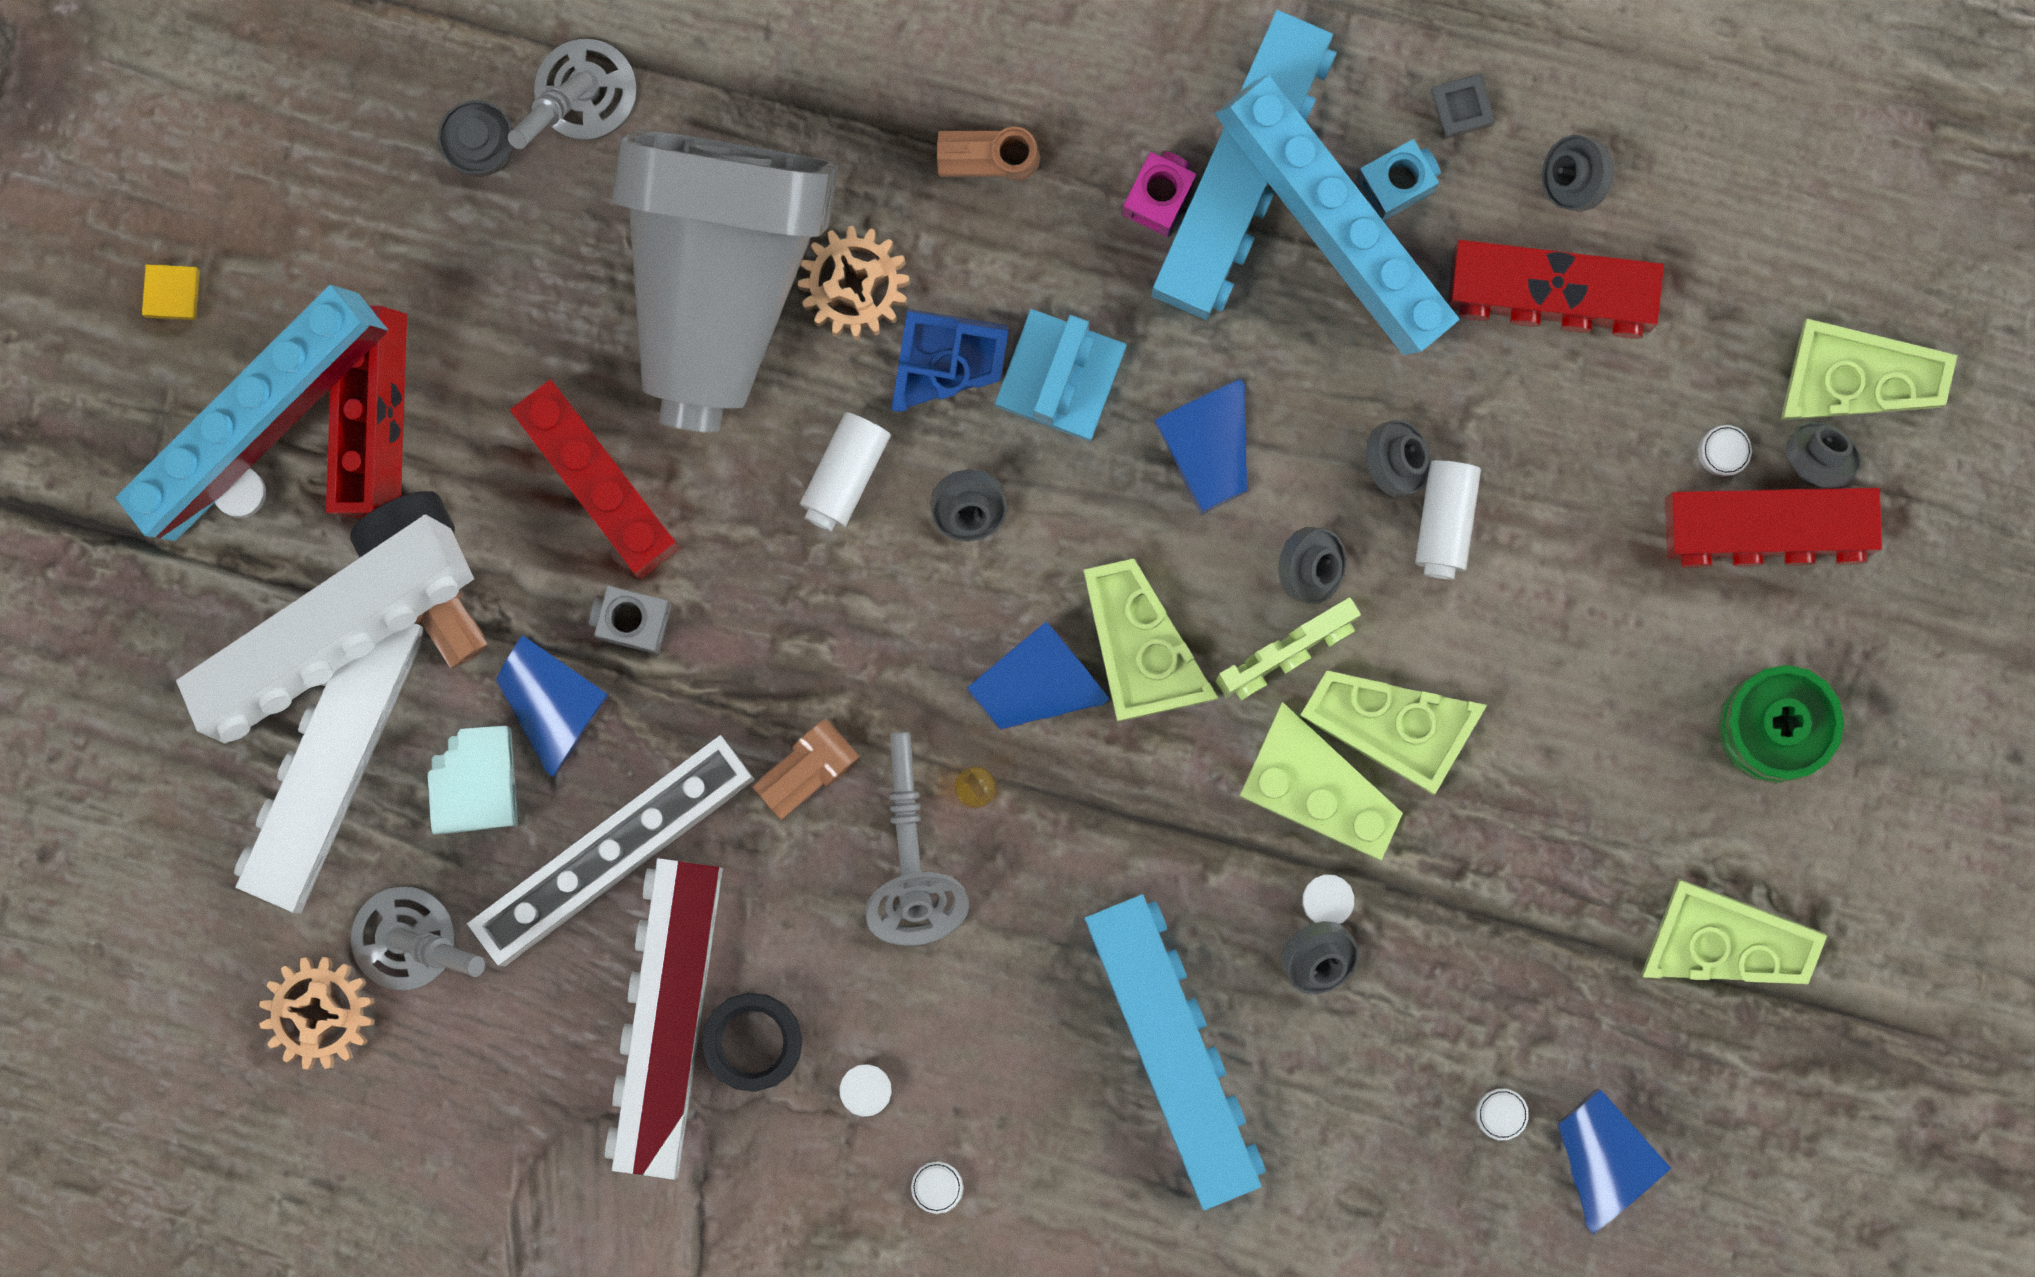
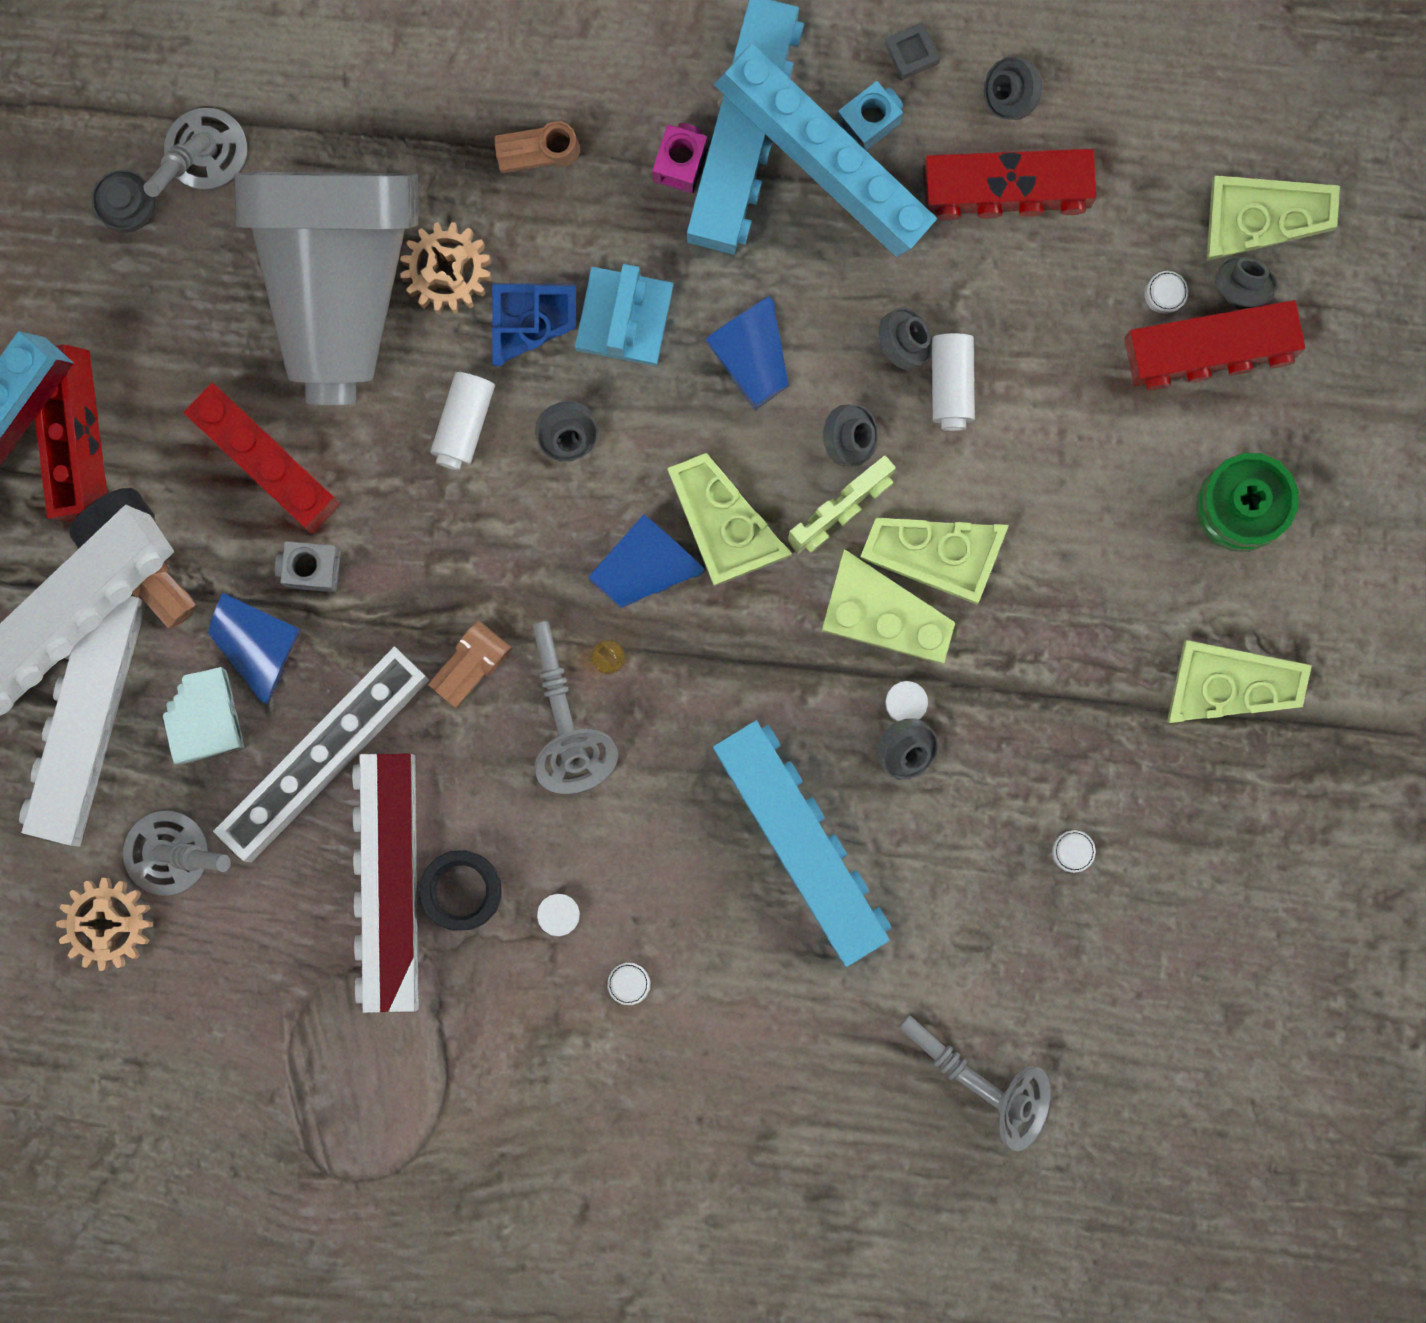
camera: 10 degrees left, 0 degrees up
blue slope [1557,1089,1671,1234] -> none

